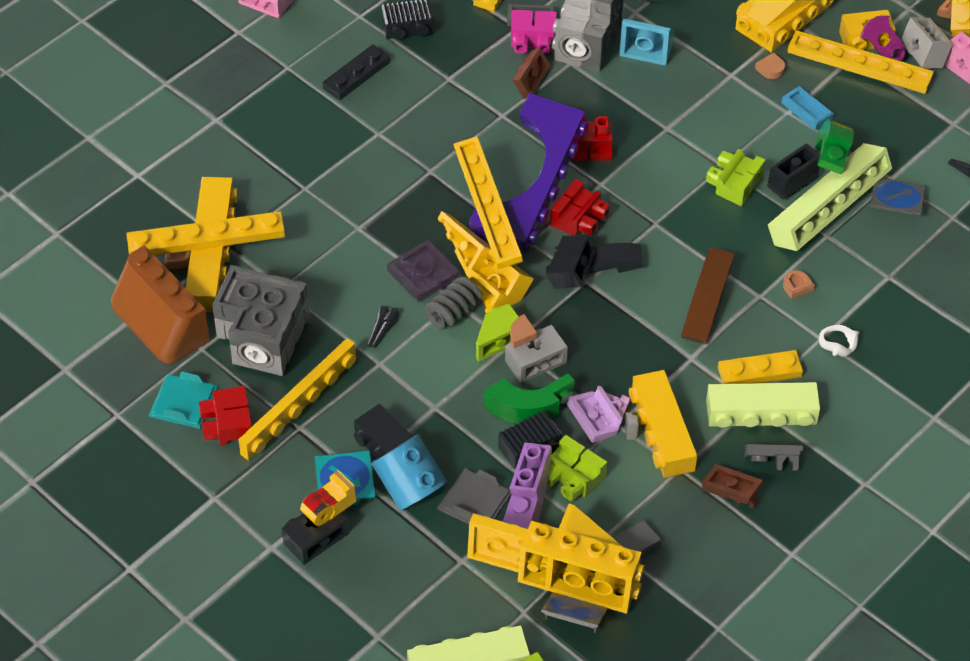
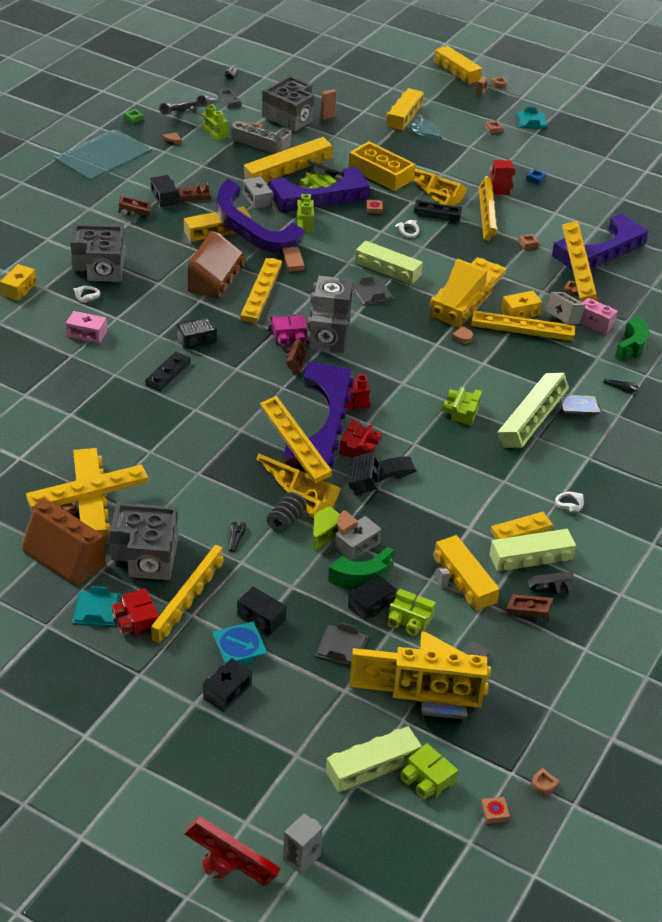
camera: 15 degrees left, 10 degrees down
yellow leg [300,470,356,526] -> none
dark azure brick [371,434,447,510] -> none
clear purple plate [387,240,459,302] -> none
medium lavender slope [503,443,552,529] -> none
lavender slope [567,386,630,443] -> none
medium azure slope [620,19,674,66] -> none
reddish brown slope [681,247,735,344] -> none
black brick [767,143,820,199] -> none
dark azure tile [781,86,834,130] -> none
nougat tile [783,270,815,299] -> none
green arch [815,119,854,174] -> none
magenta piece [860,15,906,61] -> none

